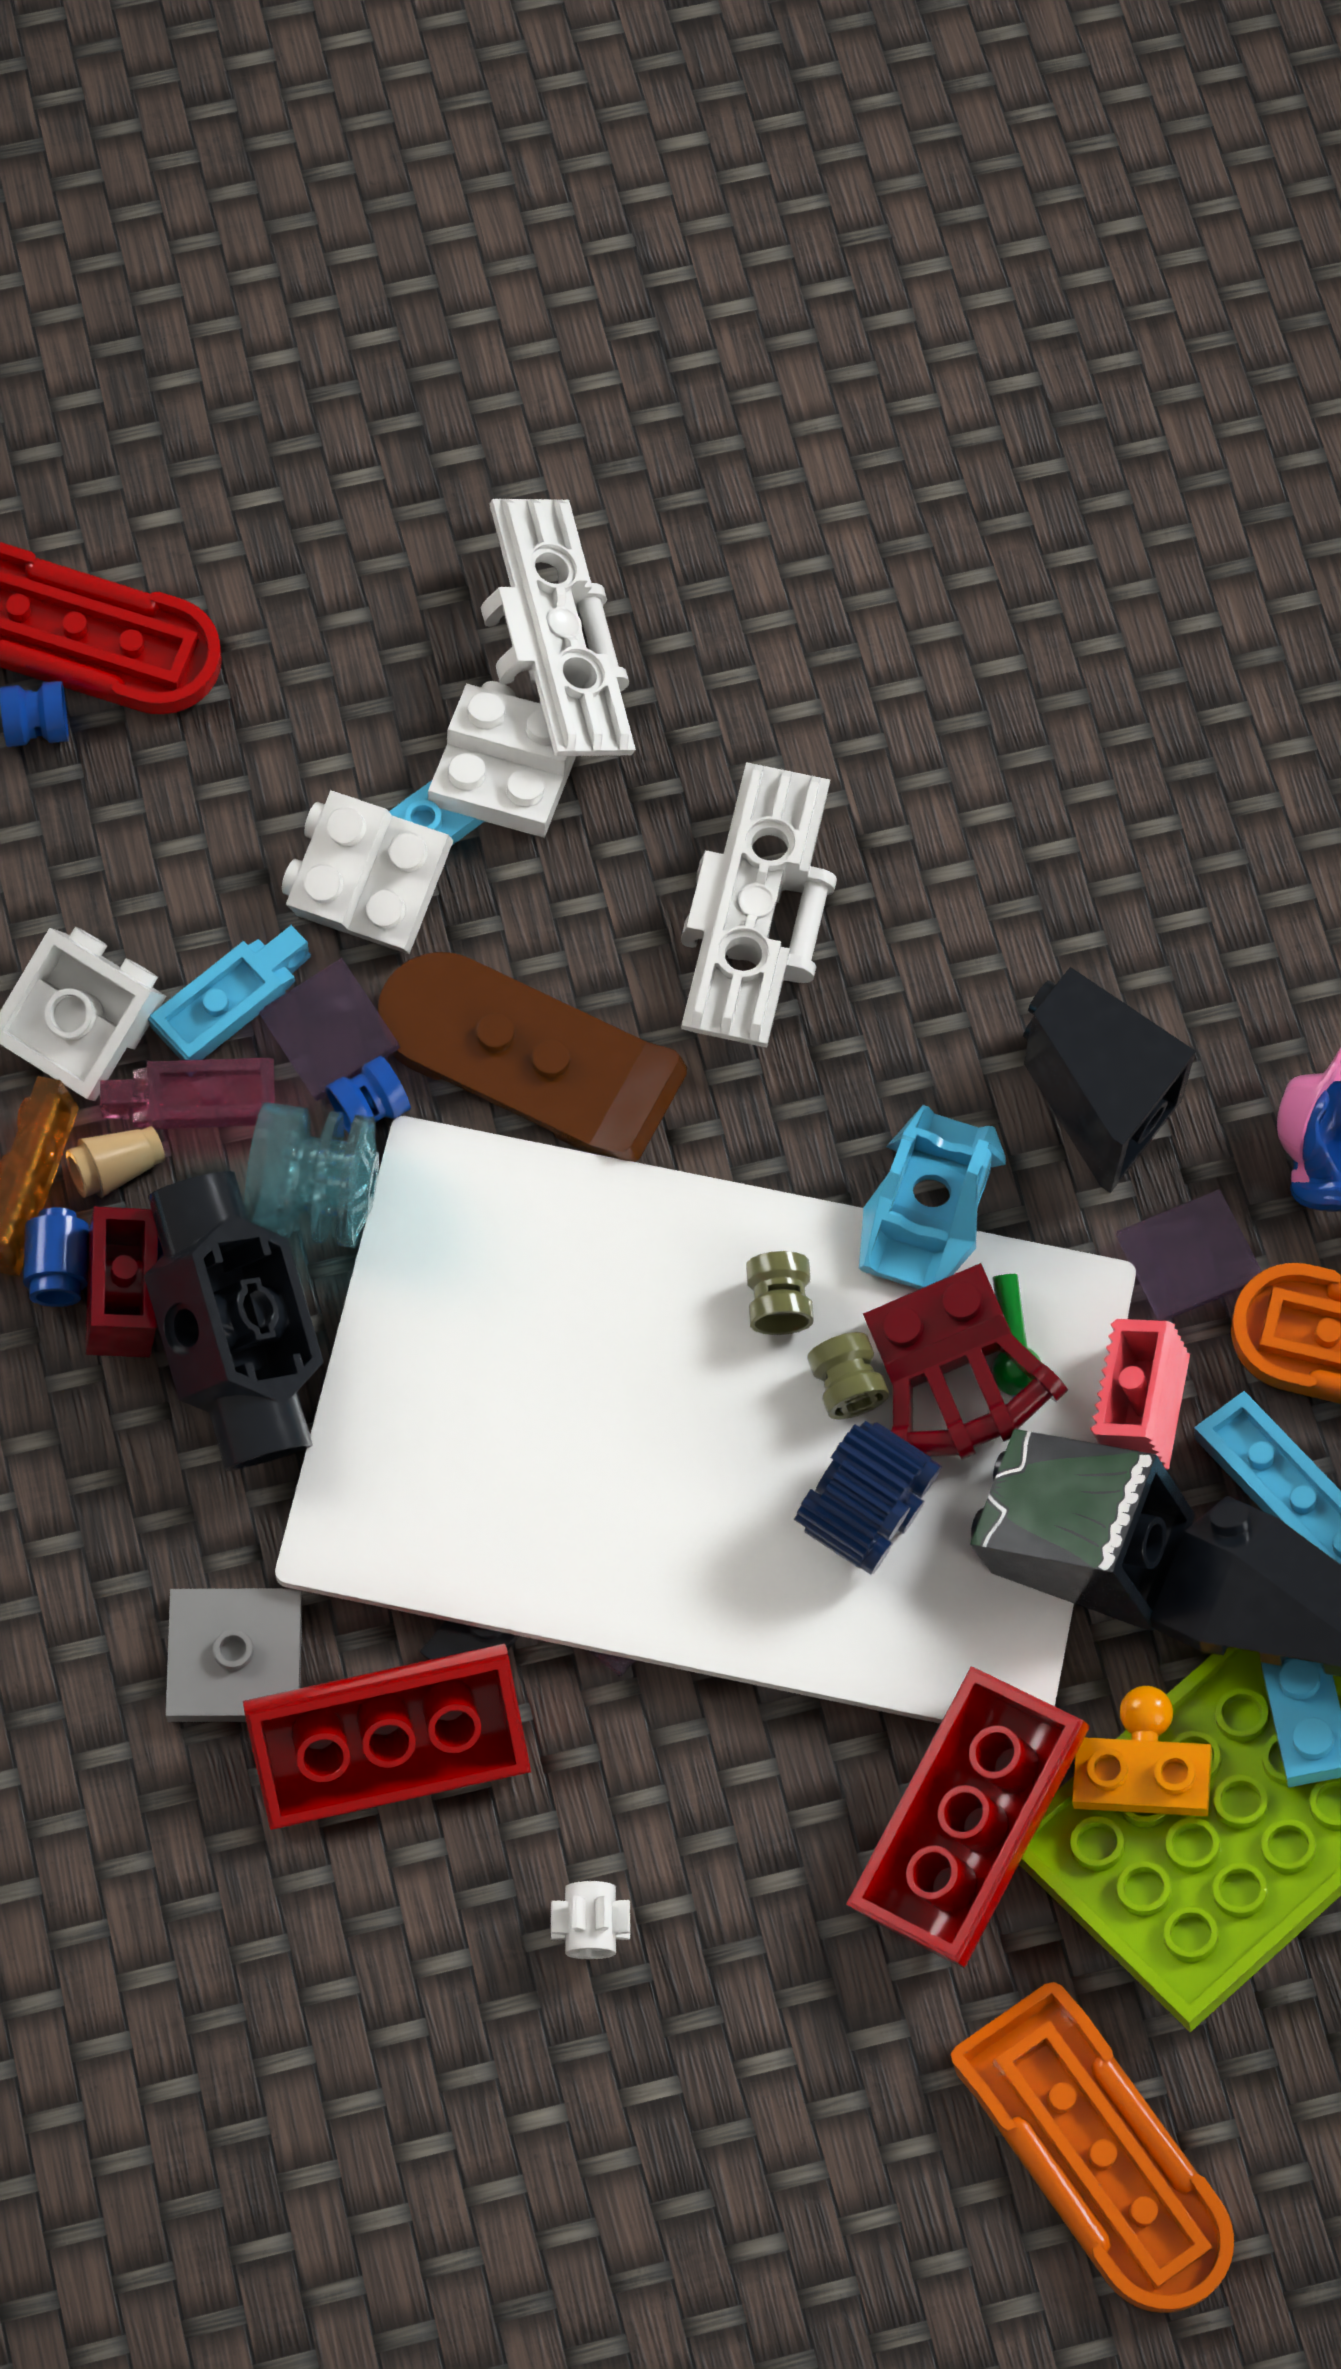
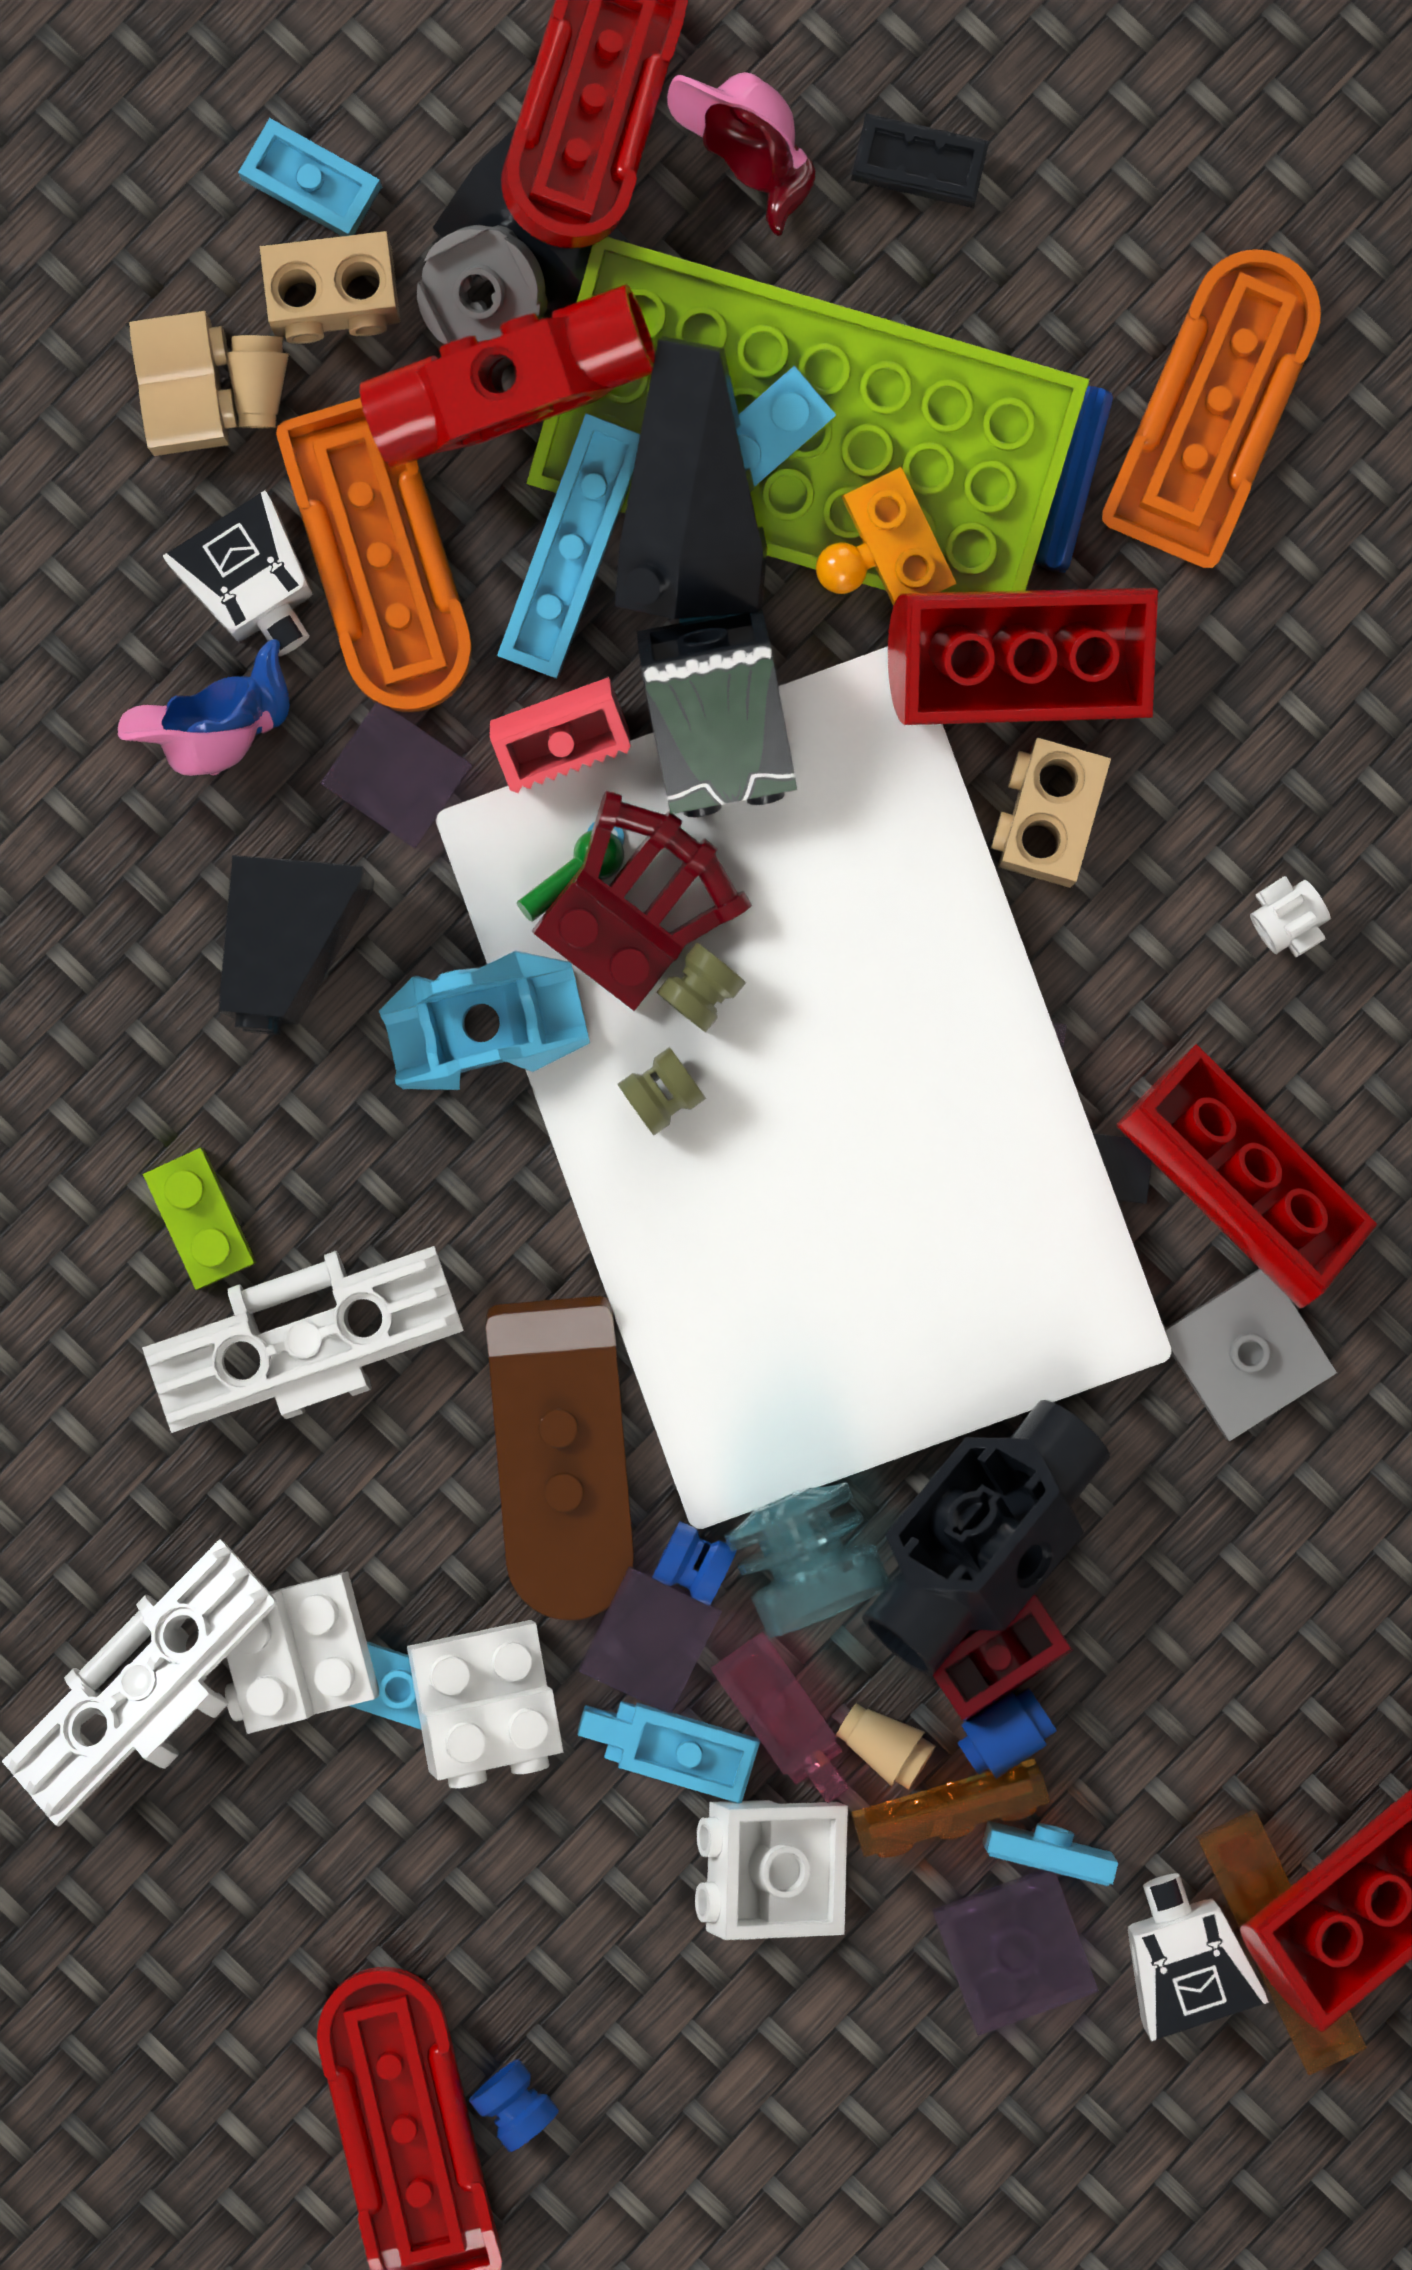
camera: 120 degrees left, 20 degrees up
dark blue brick [794,1421,942,1575] -> none
none -> lime plate [143,1147,256,1290]
none -> tan brick [991,738,1111,888]
none -> blue axle [1035,386,1113,572]

